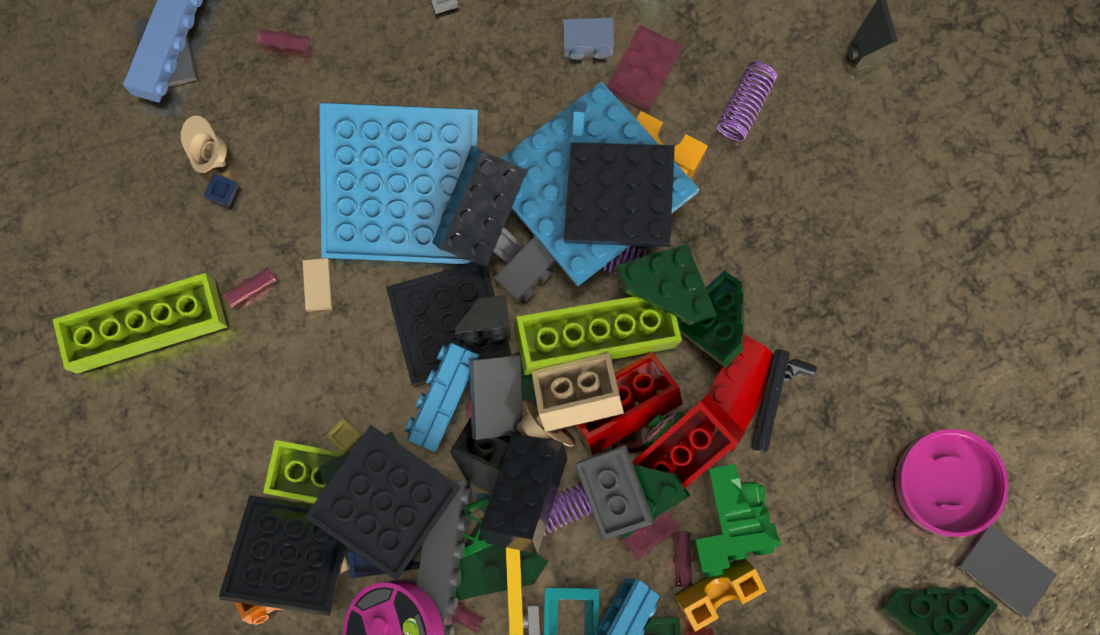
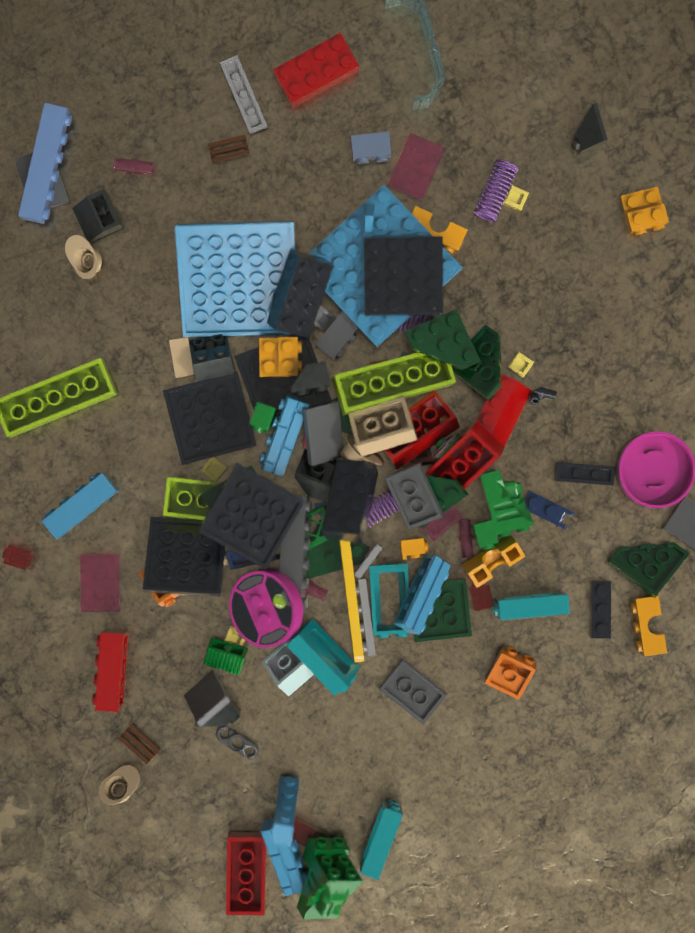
camera: 10 degrees left, 10 degrees up
dark blue plate [204,173,239,207] -> none
clear pink pin [223,267,276,308] -> none
black axle [753,349,790,452] -> none
none -> clear red brick [2,544,34,570]
none -> dark azure brick [42,473,119,539]
none -> pearl dark grey slope [72,189,123,243]
none -> clear pink plate [80,554,121,612]
none -> black plate [163,372,257,465]
none -> pearl dark grey slope [189,334,235,382]
none -> reddish brown tile [208,135,250,163]
none -> green brick [249,402,276,433]
none -> light orange plate [259,337,302,377]
none -> light grey tile [354,544,382,579]
none -> light orange brick [400,537,429,560]
none -> light yellow tile [503,185,529,211]
none -> light yellow tile [507,351,534,378]
none -> dark blue hinge [525,490,575,530]
none -> black plate [555,462,615,486]
none -> light orange plate [620,187,669,235]

